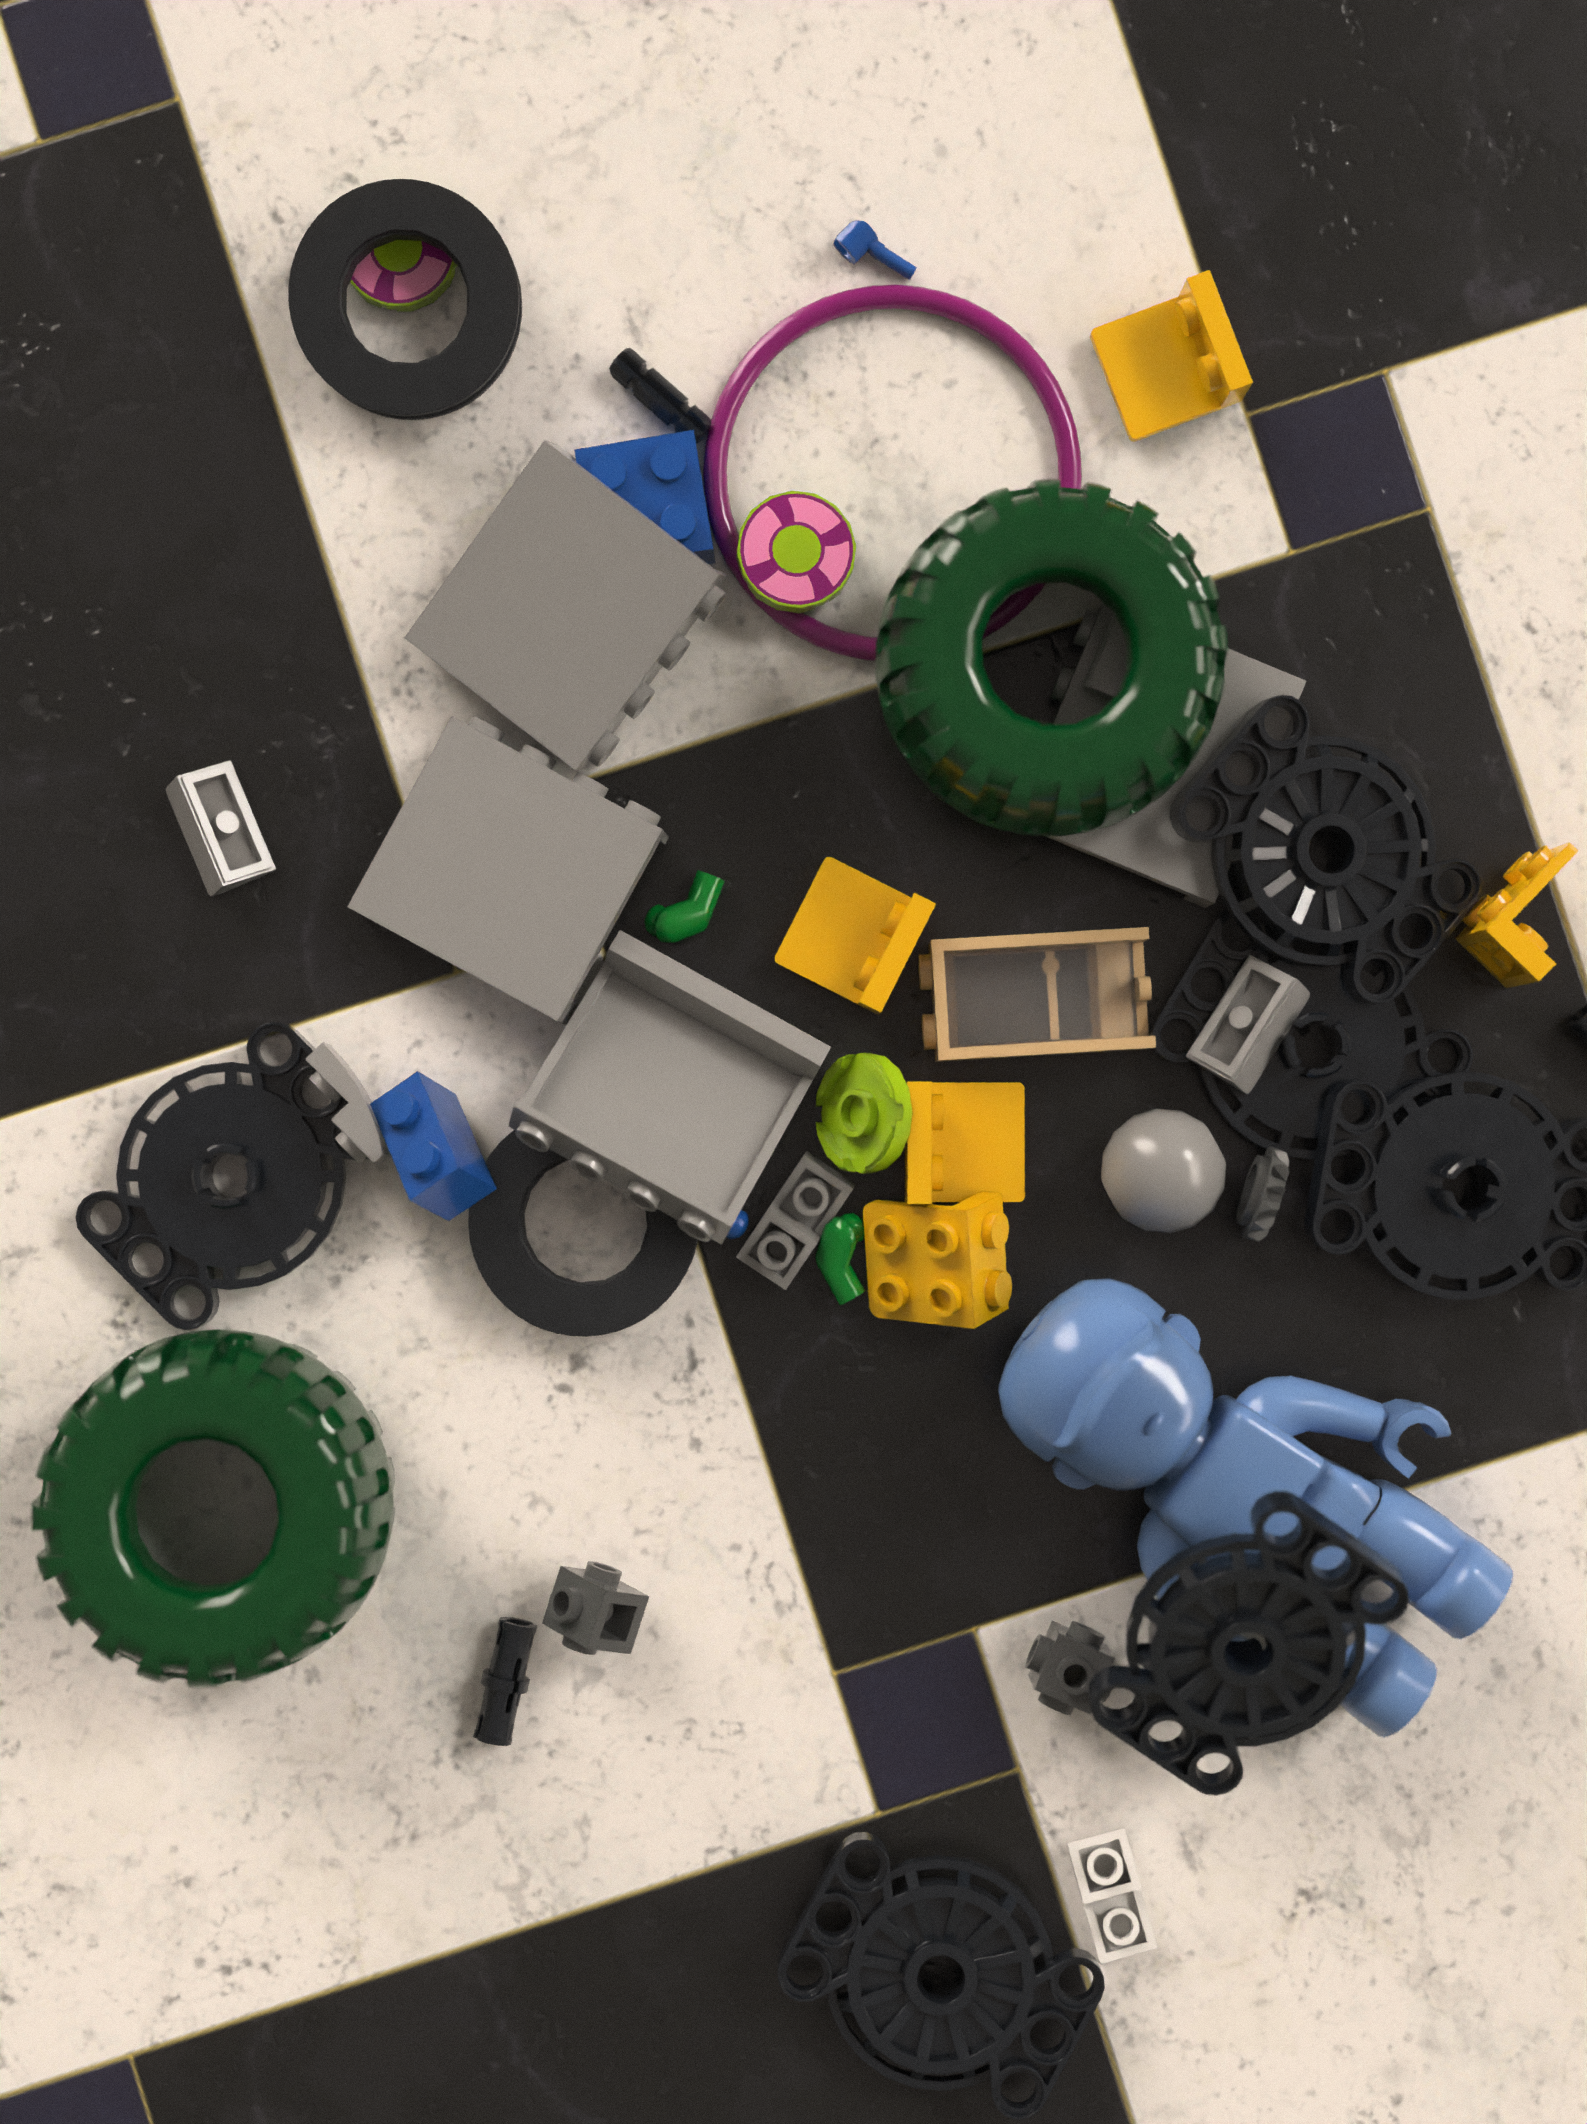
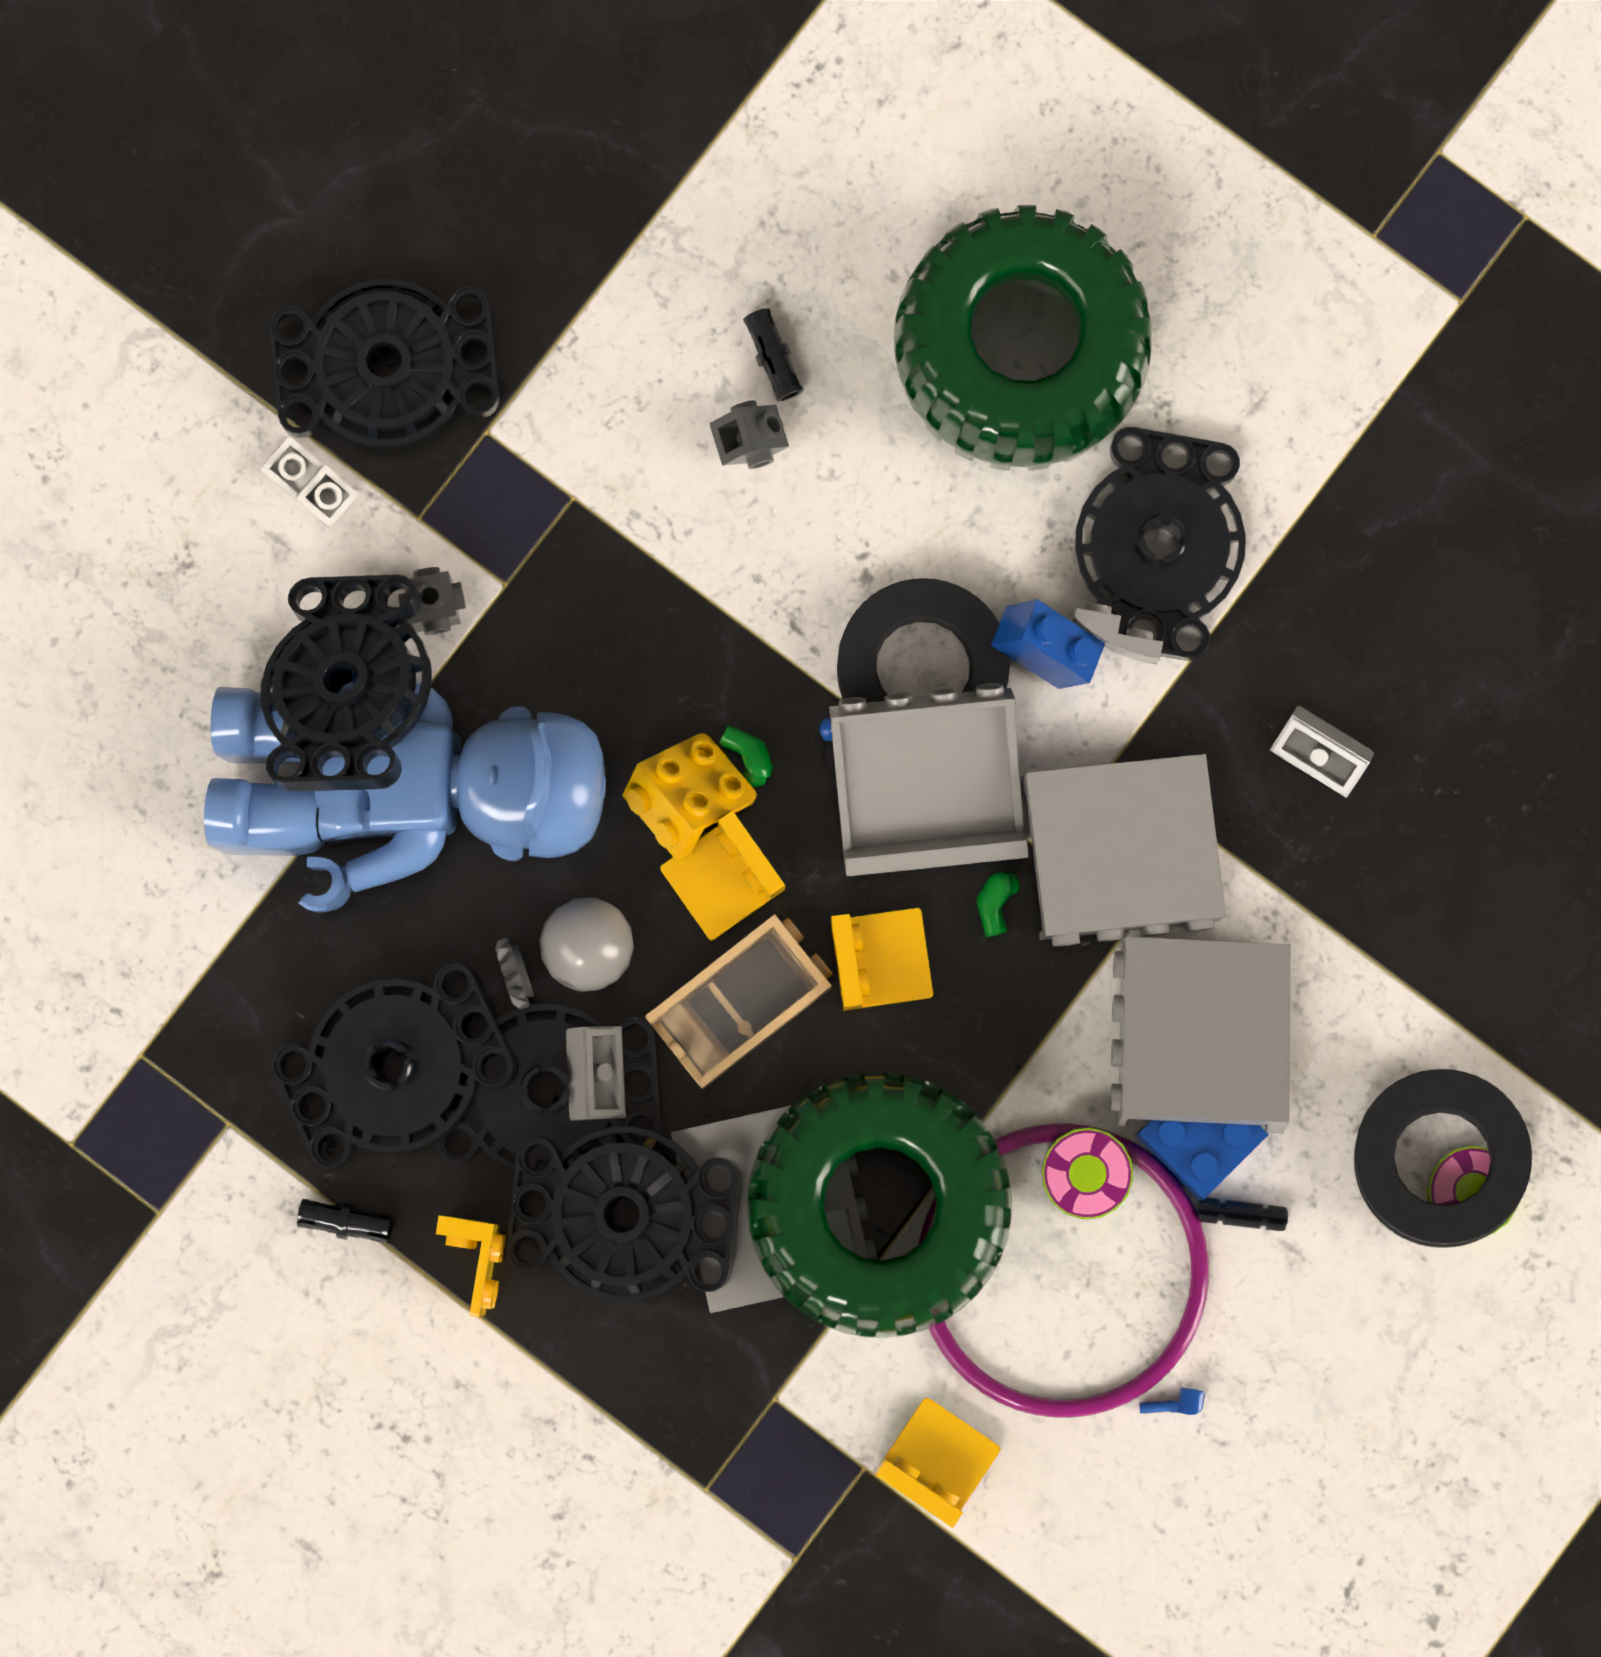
camera: 140 degrees right, 5 degrees down
light grey slope [736,1151,856,1290] -> none
lime tile [816,1053,912,1174] -> none

